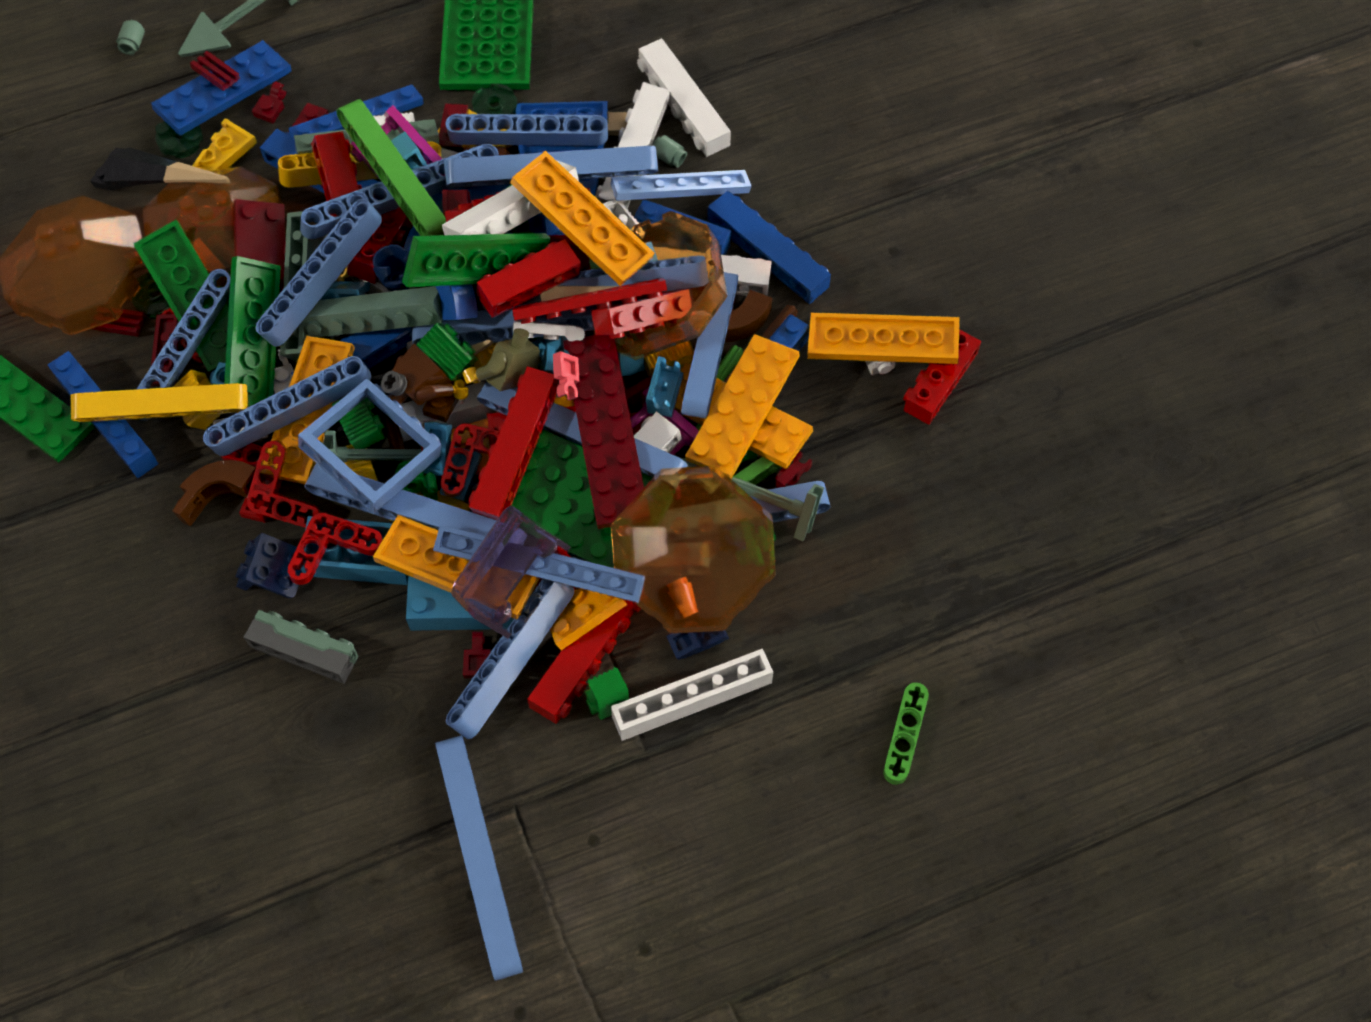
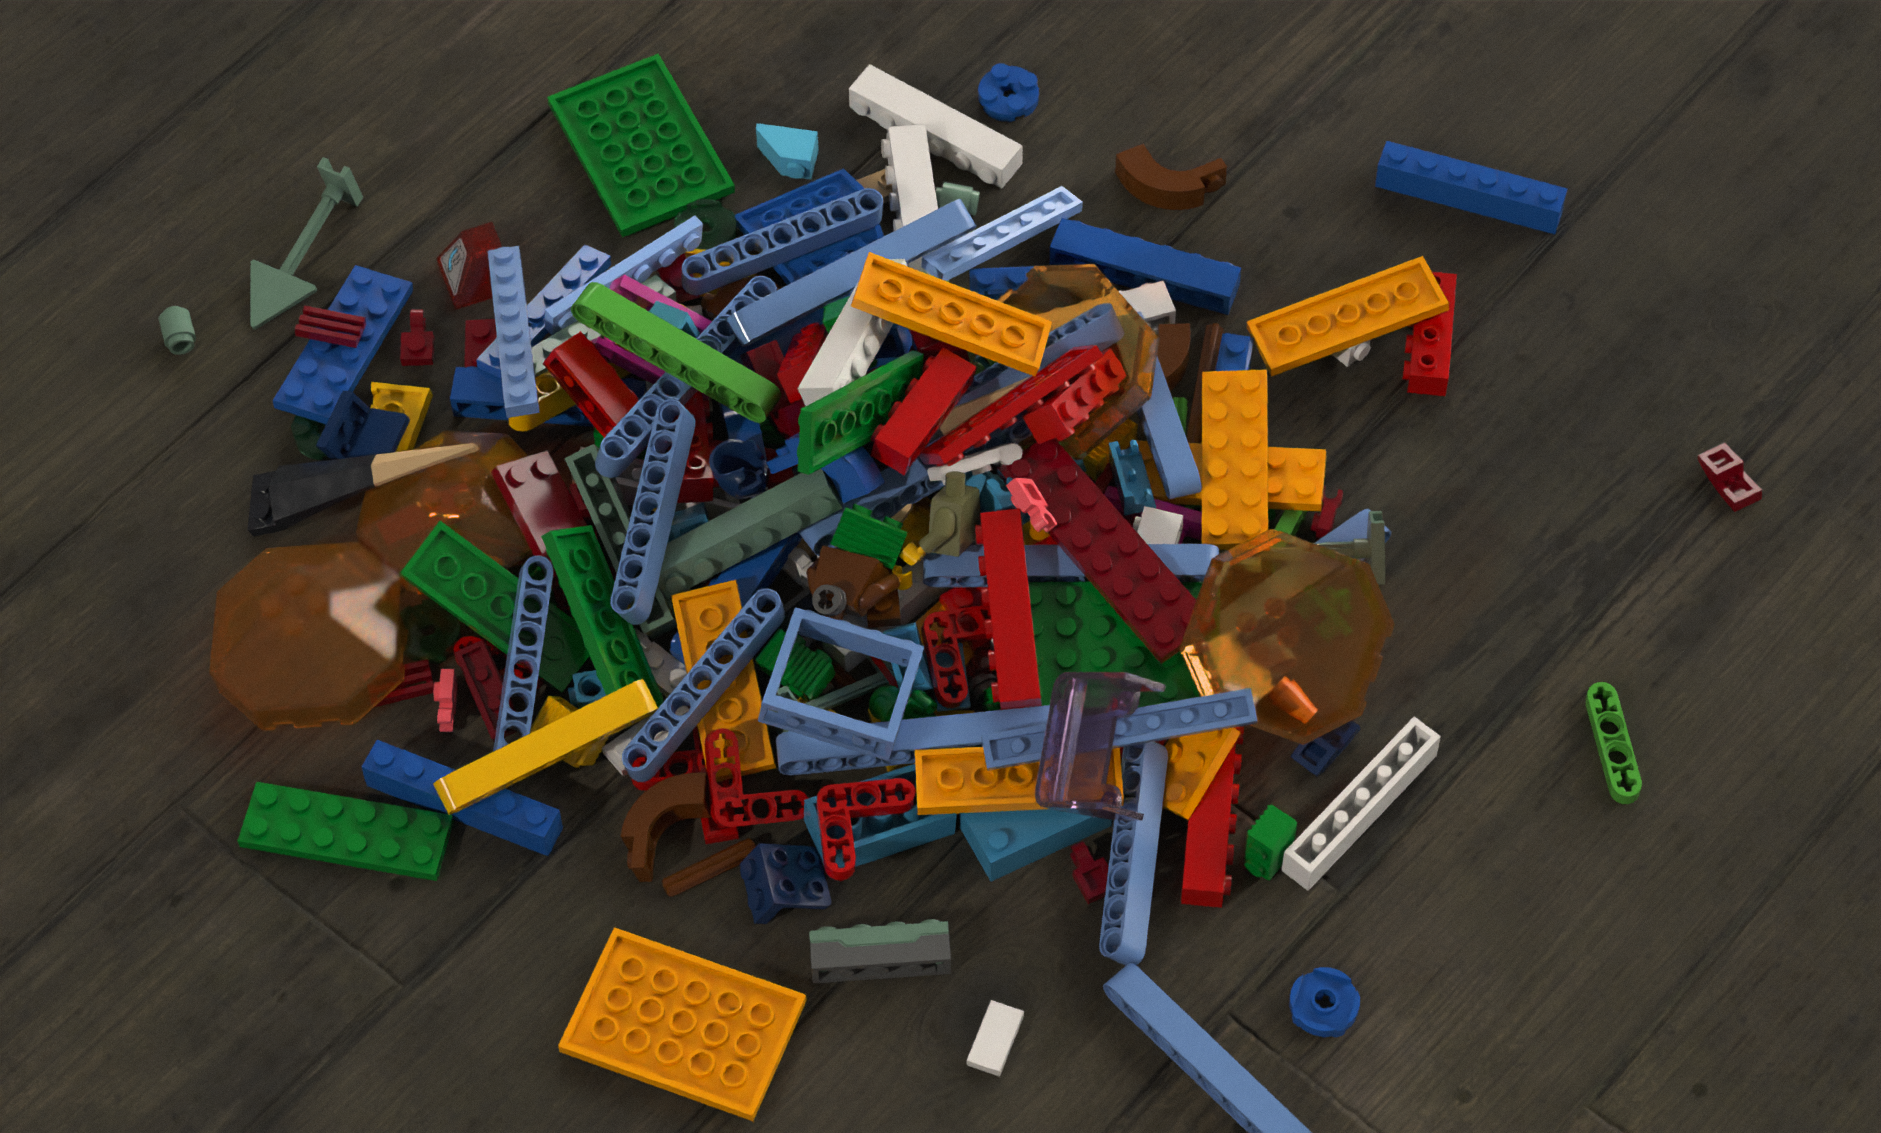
camera: 25 degrees left, 5 degrees down
none -> dark blue bracket [316,390,410,460]
none -> coral plate [433,669,458,732]
none -> clear red slope [436,222,502,310]
none -> medium blue plate [488,246,540,418]
none -> light blue plate [545,215,703,335]
none -> light orange plate [558,927,807,1121]
none -> reddish brown axle [662,838,756,897]
none -> medium azure slope [756,123,819,179]
none -> white tile [967,1000,1024,1077]
none -> blue plate [978,63,1039,122]
none -> reddish brown arch [1115,143,1227,210]
none -> blue plate [1289,967,1360,1037]
none -> blue brick [1375,141,1568,234]
none -> dark red slope [1698,443,1762,512]

